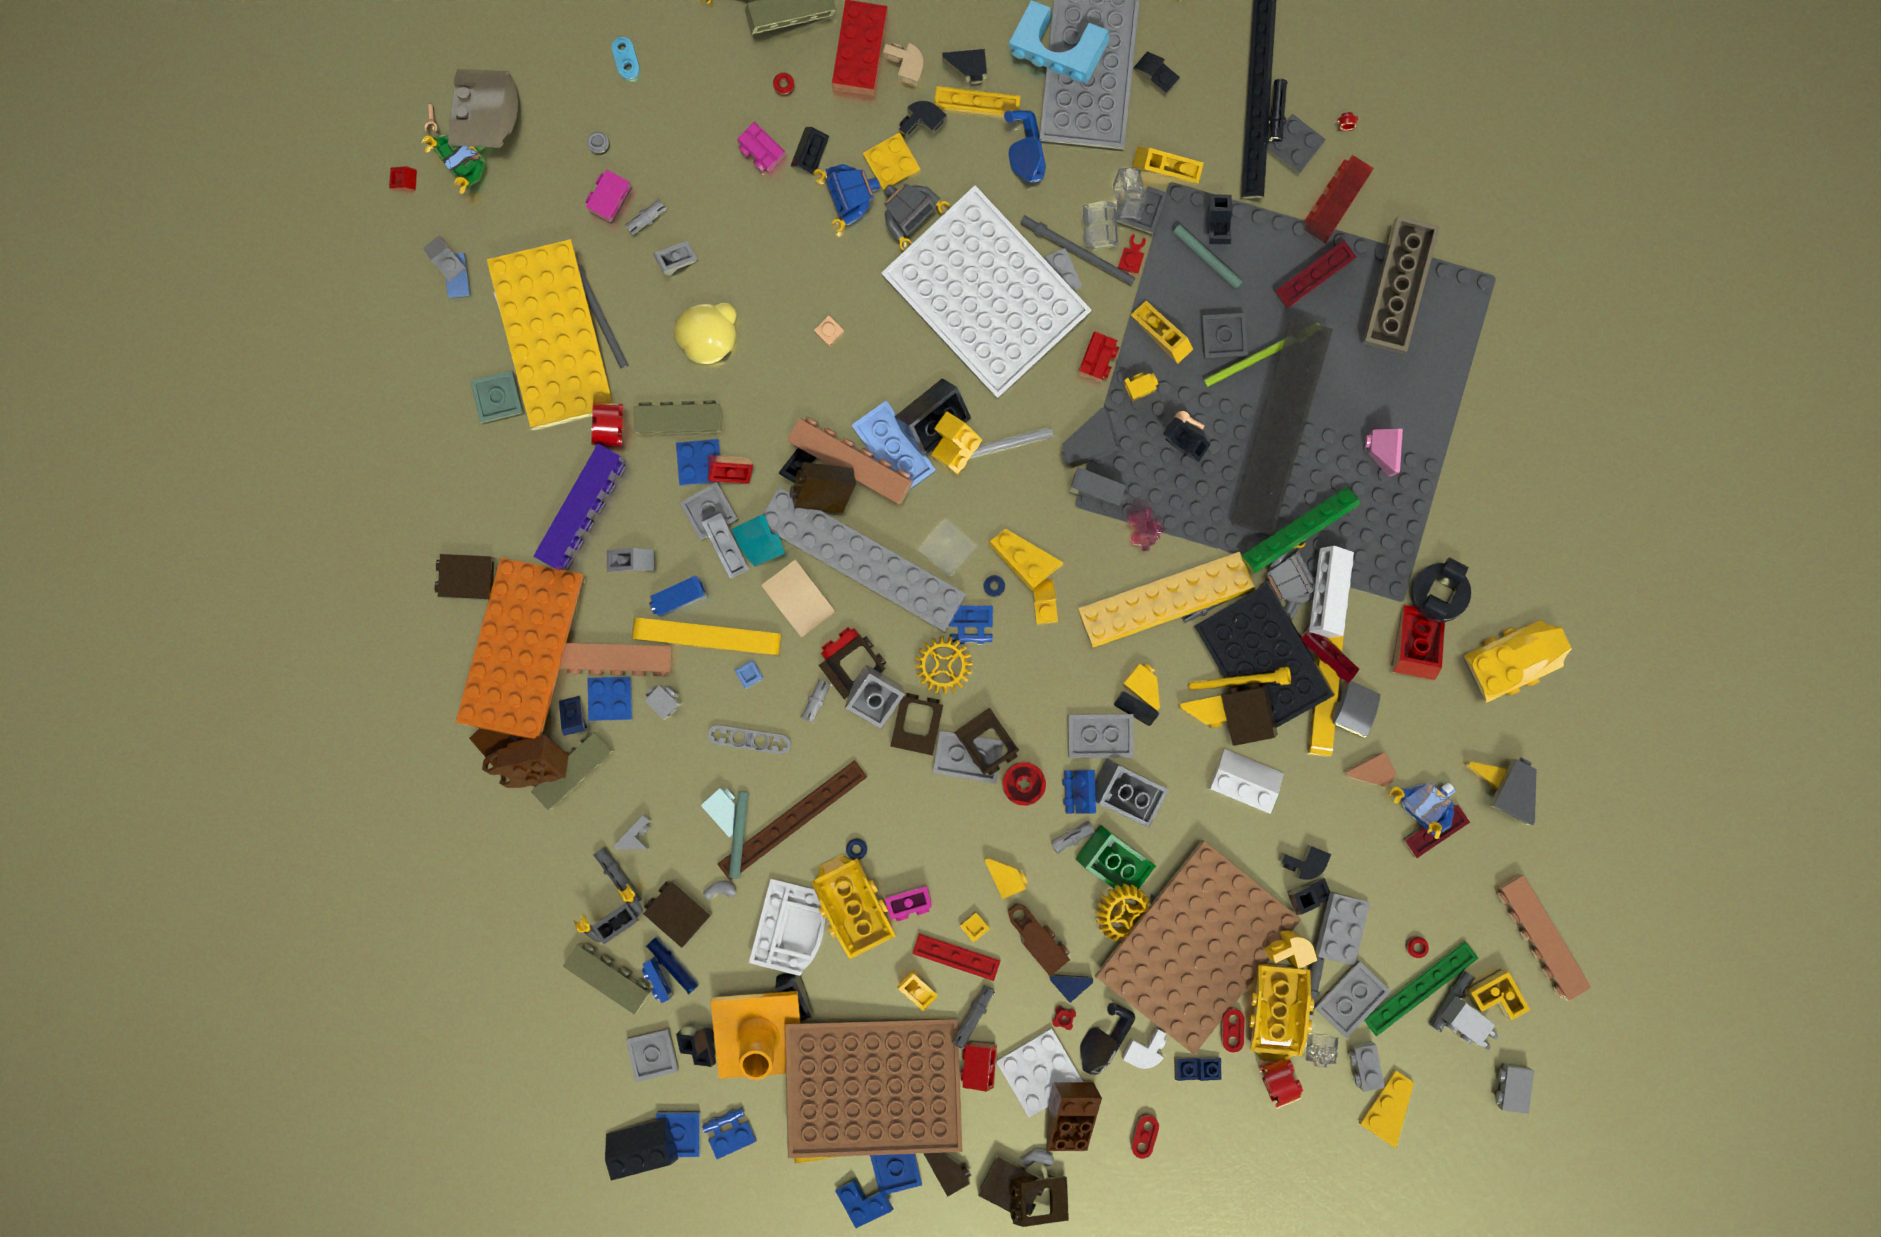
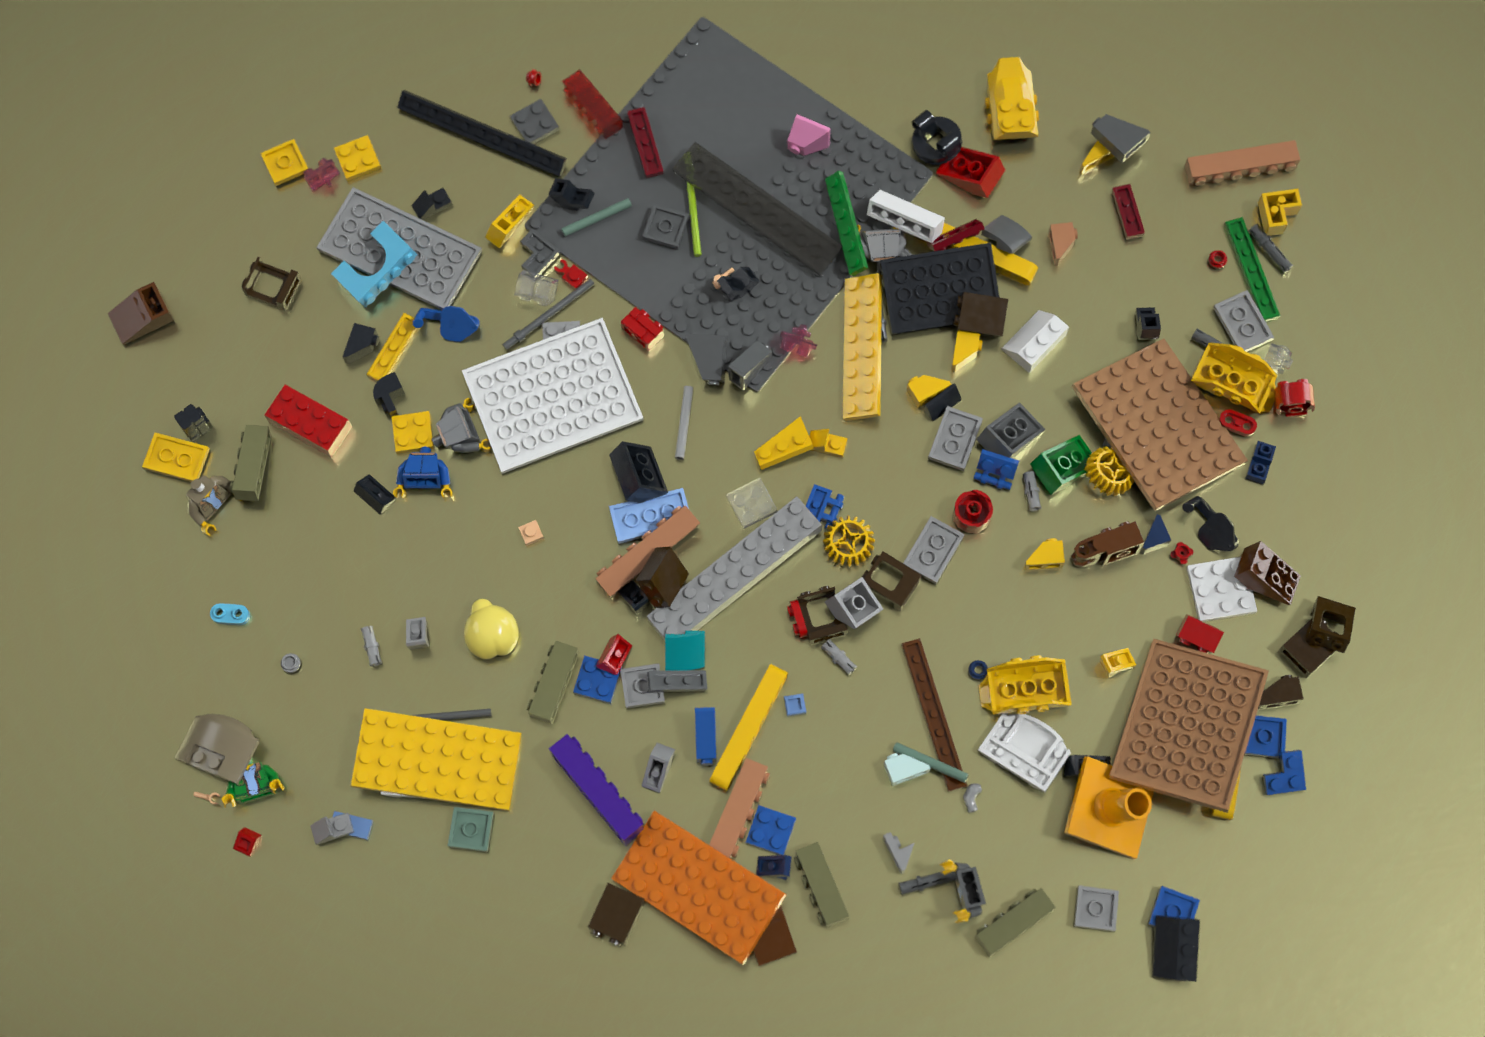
camera: 65 degrees left, 15 degrees down
reddish brown brick [482,735,569,788] -> none
dark pink brick [585,169,631,223] -> none
red brick [591,402,623,446] -> none
blue plate [641,956,674,1004] -> none
dark brown brick [643,880,712,948] -> none
light grey brick [645,685,682,719] -> none
clear blue pin [645,937,699,995] -> none
black brick [676,1026,716,1067] -> none
blue plate [702,1108,757,1159] -> none
light grey beam [708,725,791,754] -> none
dark pink brick [737,122,786,173] -> none
tan slope [761,559,835,638] -> none
red plate [773,73,794,94] -> none
tan brick [883,43,923,86] -> none
dark pink brick [885,885,933,921] -> none
red tile [912,933,1001,981] -> none
yellow brick [931,412,982,474] -> none
dark grey pin [951,986,995,1049] -> none
dark brown window [954,708,1019,776] -> none
yellow plate [960,912,990,943] -> none
dark blue plate [984,575,1005,597] -> none
light grey arm [1020,1148,1054,1168] -> none
clear piece [1113,168,1147,218] -> none
white brick [1122,1027,1167,1069] -> none
yellow brick [1123,372,1158,402] -> none
yellow slope [1131,301,1193,364] -> none
red plate [1131,1115,1159,1159] -> none
yellow piece [1188,667,1291,690] -> none
yellow brick [1263,930,1317,969] -> none
black pin [1269,79,1288,143] -> none
black brick [1279,845,1331,880] -> none
light grey plate [1315,892,1370,965] -> none
light grey brick [1349,1041,1385,1092] -> none
yellow wing [1359,1070,1414,1149] -> none
dark tan brick [1361,216,1440,354] -> none
torso [1388,782,1456,839] -> none
hinge [1441,996,1499,1051] -> none
light grey brick [1496,1064,1534,1114] -> none

